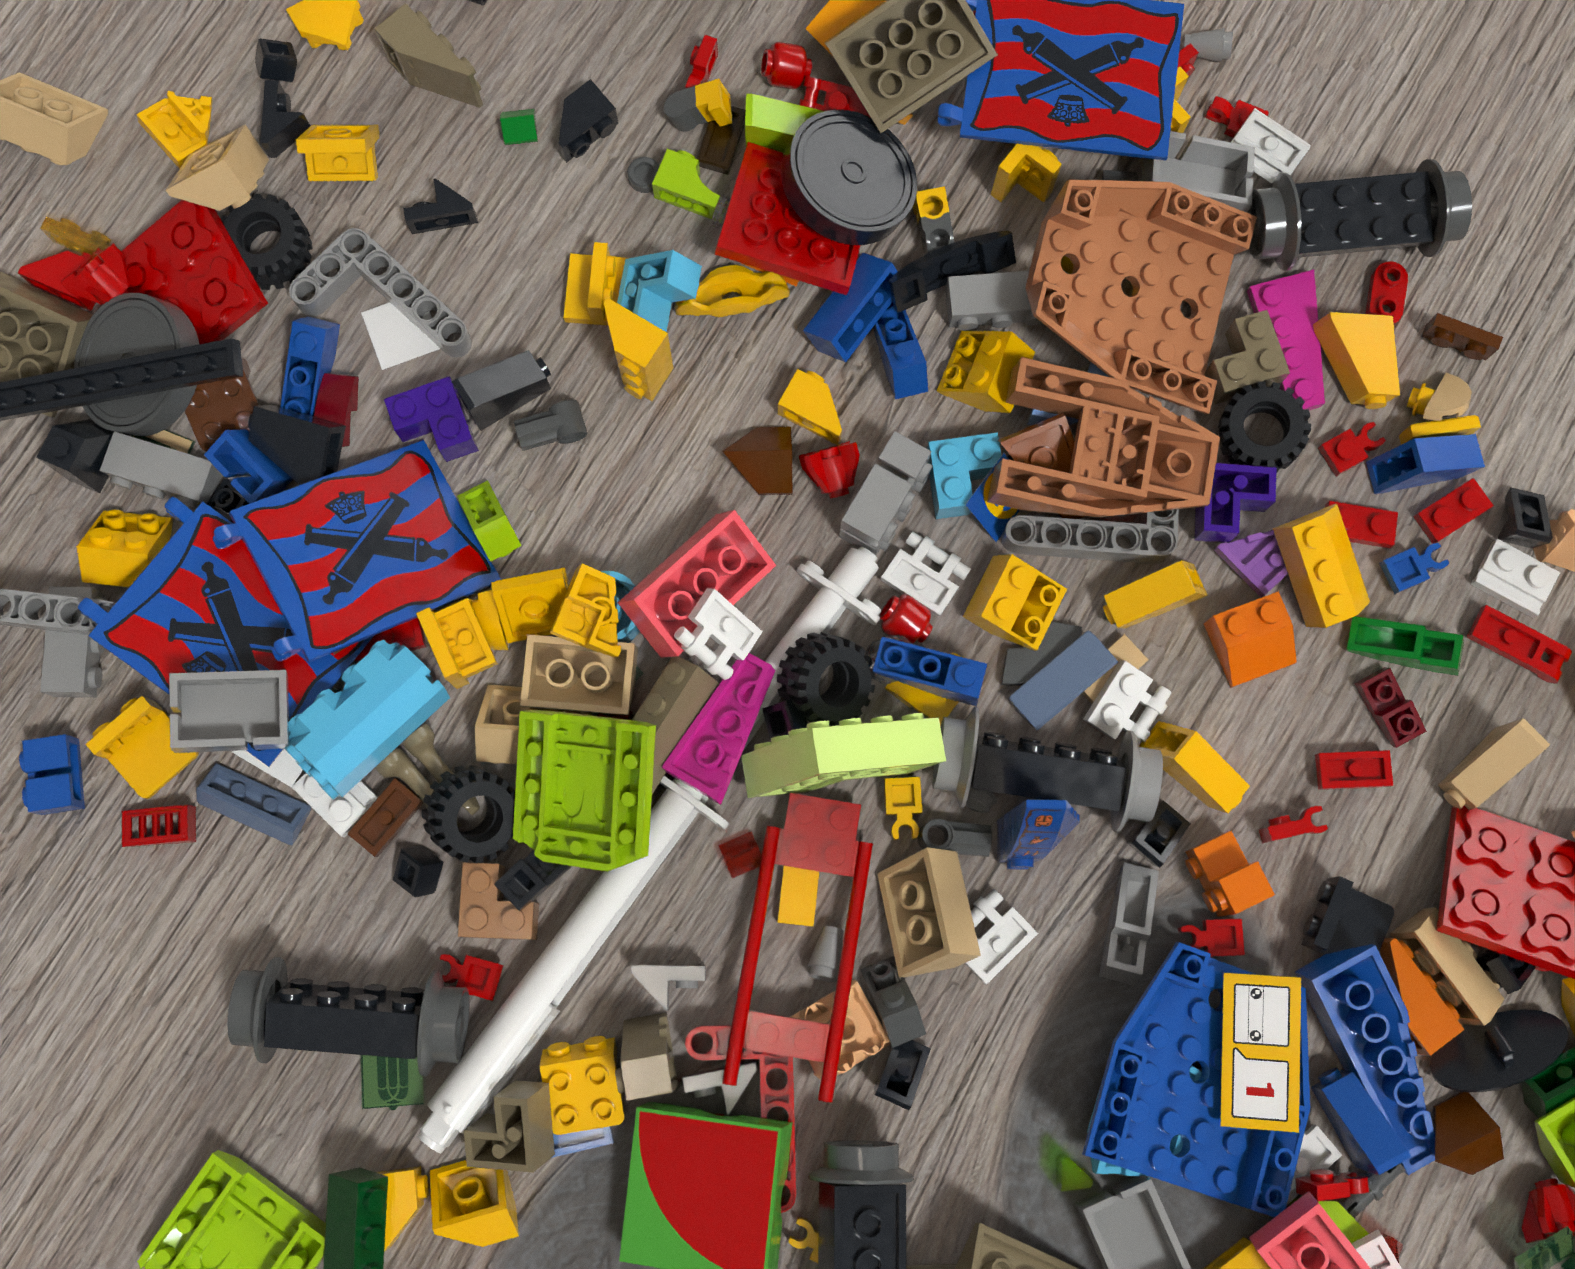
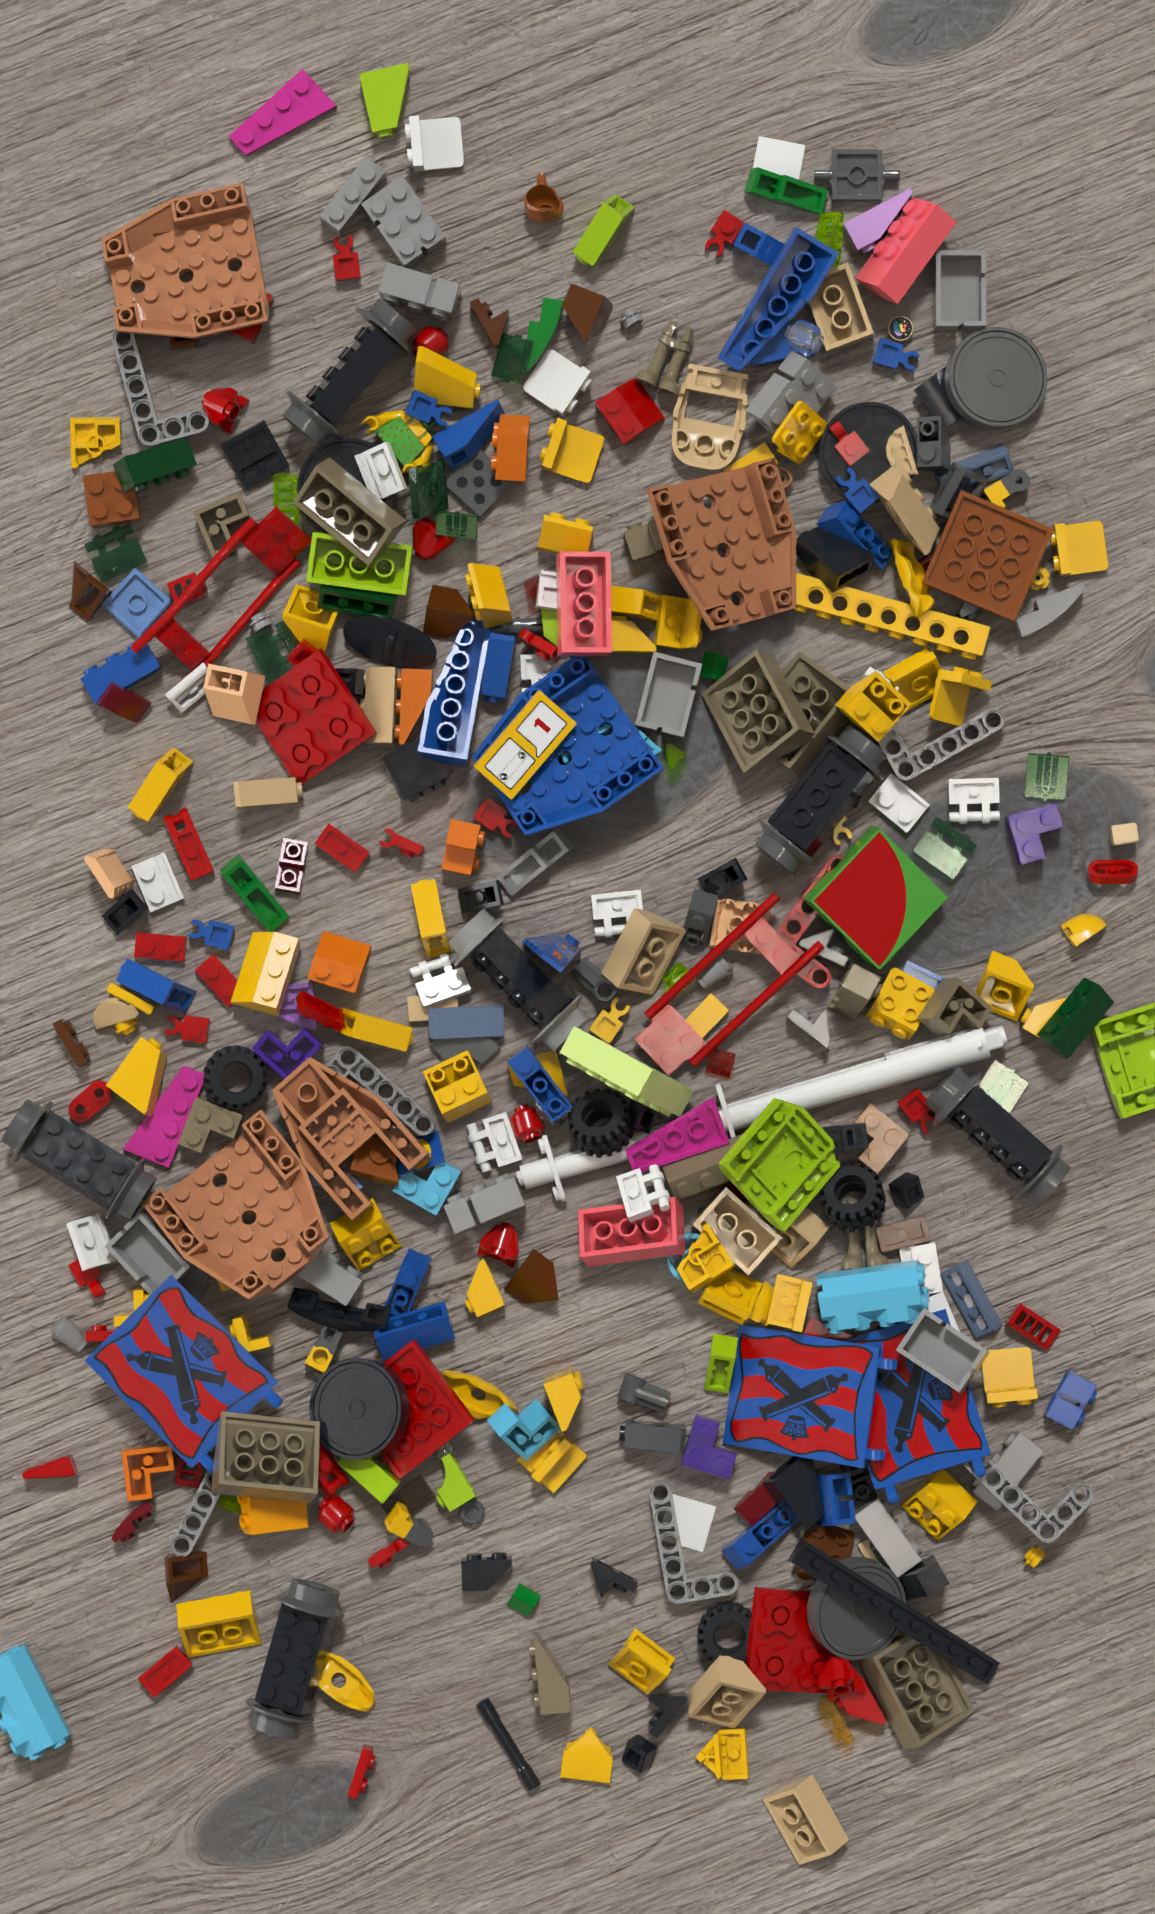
camera: 140 degrees left, 10 degrees up
none -> red plate [296,991,346,1032]
none -> yellow slope [465,563,513,629]
none -> clear neon green slope [662,961,688,988]

